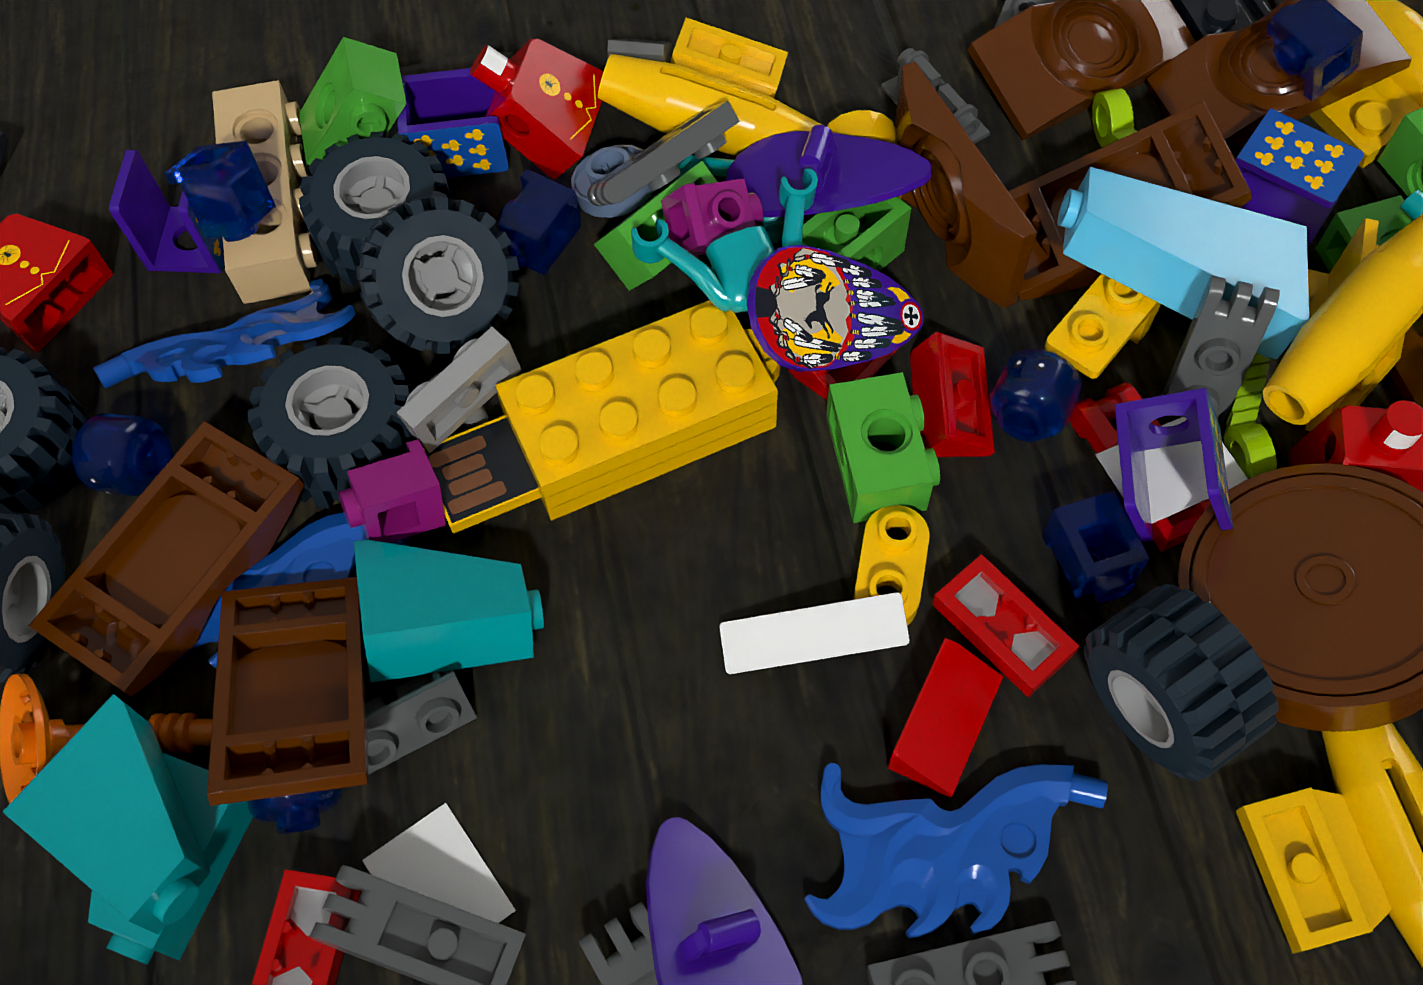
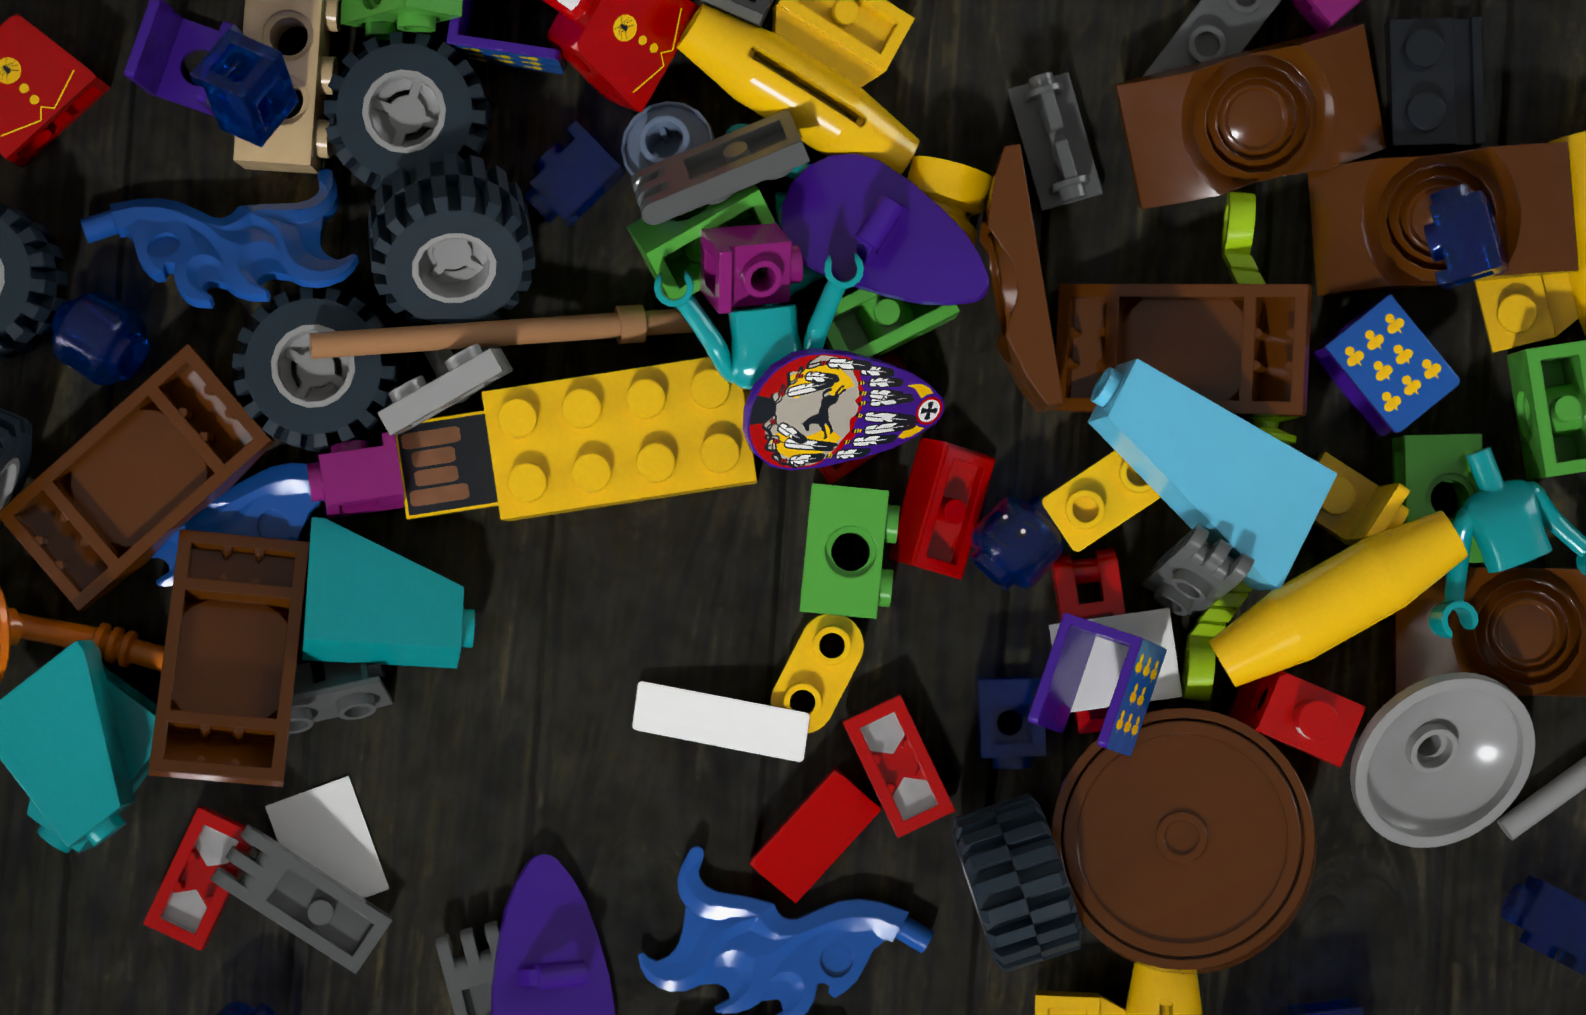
camera: 10 degrees right, 25 degrees up
none -> medium nougat bar [309,304,694,359]

